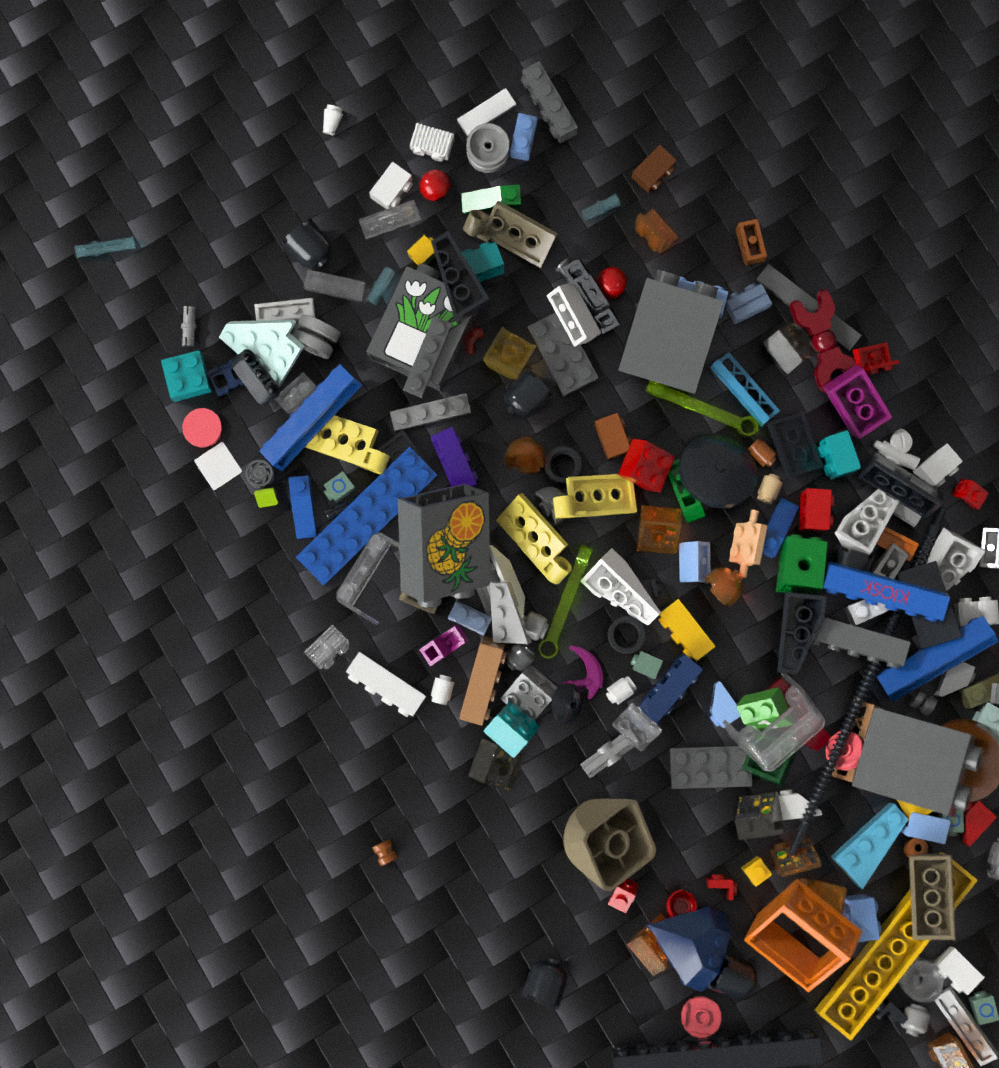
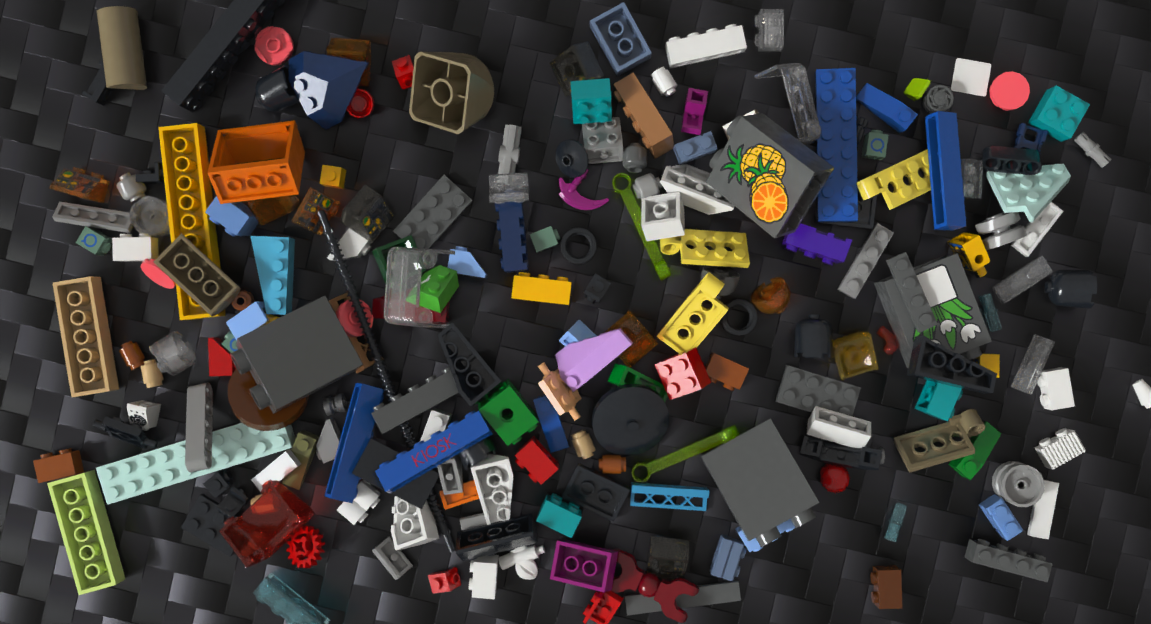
camera: 135 degrees right, 5 degrees up
red hair [419,169,450,201] -> none
light grey wing [489,582,532,644] -> none
white wedge [581,548,661,625] -> none
white brick [606,676,637,705] -> none
clear orange bracket [635,209,678,254] -> none
clear orange cylinder [704,567,743,607] -> none
red bracket [706,874,737,900] -> none
dark orange brick [735,219,767,266] -> none
none -> coral tile [140,258,176,289]
none -> lavender wedge [555,328,633,392]
none -> sand blue brick [590,2,652,76]
none -> white brick [641,191,685,241]
none -> yellow torso [947,232,990,278]

